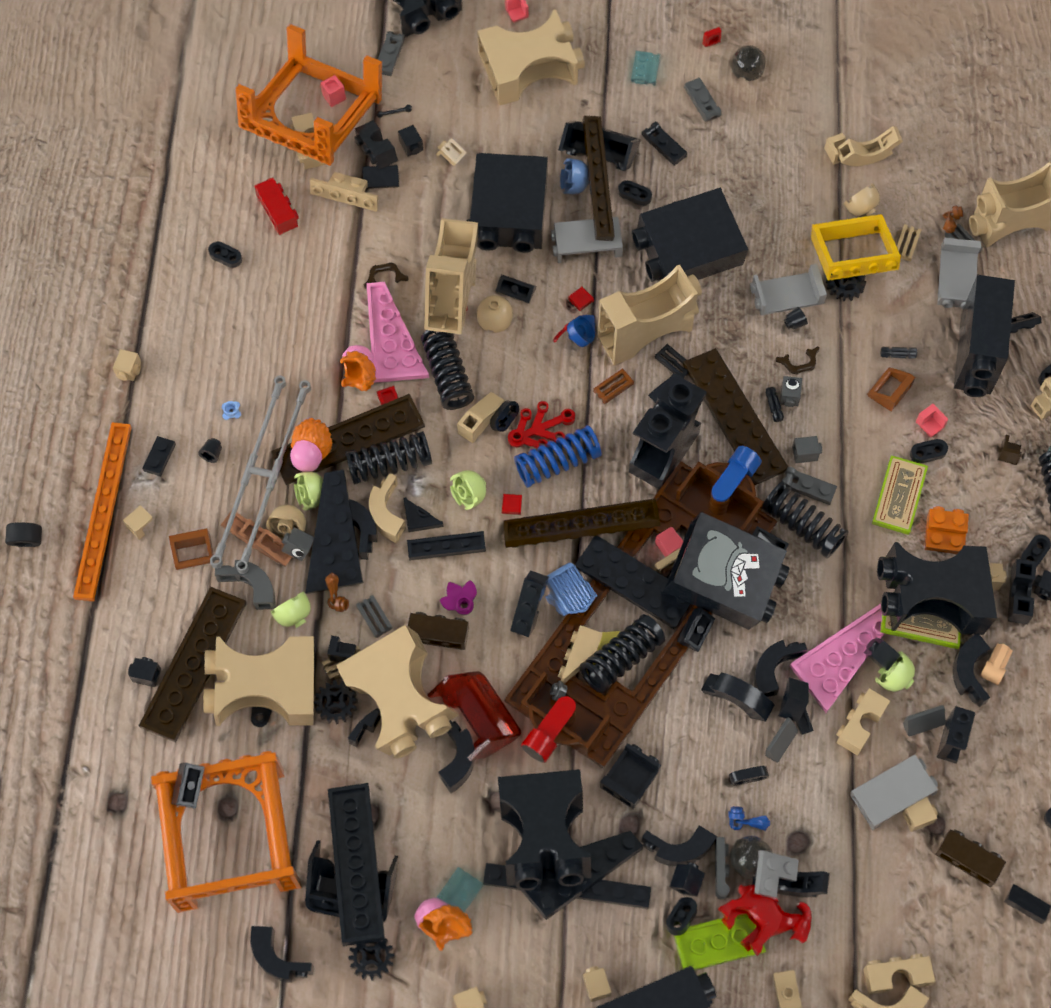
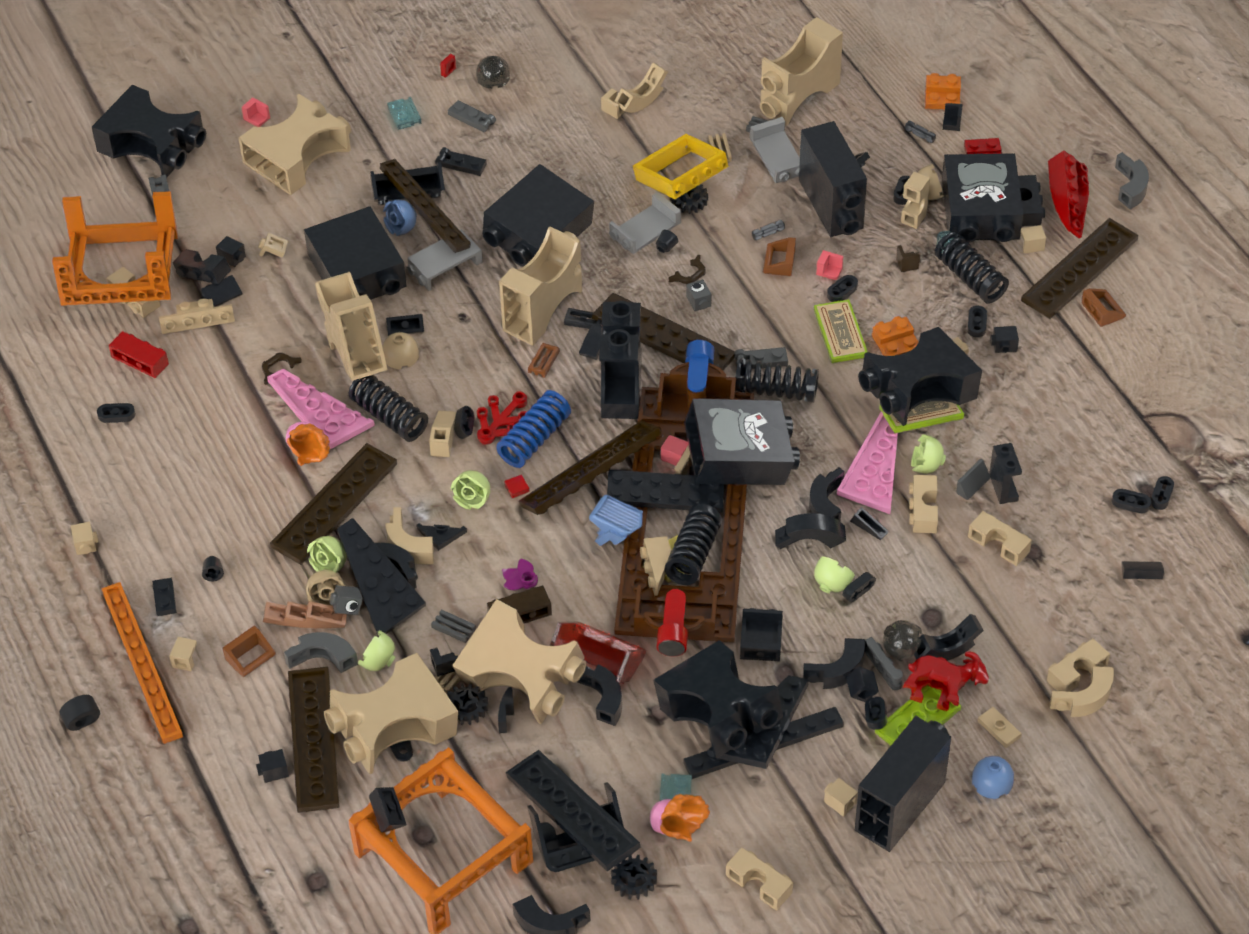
camera: 30 degrees left, 15 degrees down
light grey bar [210,376,311,574] -> none
light blue plate [222,401,241,420] -> none
hair [290,418,332,472] -> none
coral panel [320,75,346,107] -> none
dark orange piece [325,573,349,612] -> none
black piece [345,431,432,485] -> none
black hinge [376,105,412,118] -> none
red tile [376,386,399,405] -> none
black plate [407,531,486,561] -> none
black arch [510,570,549,637] -> none
dark grey plate [550,681,567,701] -> none
blue piece [553,315,595,347] -> none
red tile [568,286,594,311] -> none
black plate [618,180,652,206] -> none
black slope [677,608,715,652] -> none
blue piece [728,806,770,831] -> none
light grey plate [754,851,799,898] -> none
black axle [765,387,784,422] -> none
dark grey slope [765,717,798,763] -> none
black slope [778,677,809,722] -> none
dark grey brick [792,436,822,463] -> none
tan cylinder [843,183,880,217] -> none
light grey panel [850,755,938,830] -> none
black brick [864,637,900,670] -> none
dark brown brick [935,829,1006,888] -> none
dark orange piece [943,205,964,233] -> none
black arch [952,633,991,707] -> none
light nougat piece [979,643,1013,685] -> none
black arch [1008,559,1036,625] -> none
none -> yellowish green cylinder [814,556,855,594]

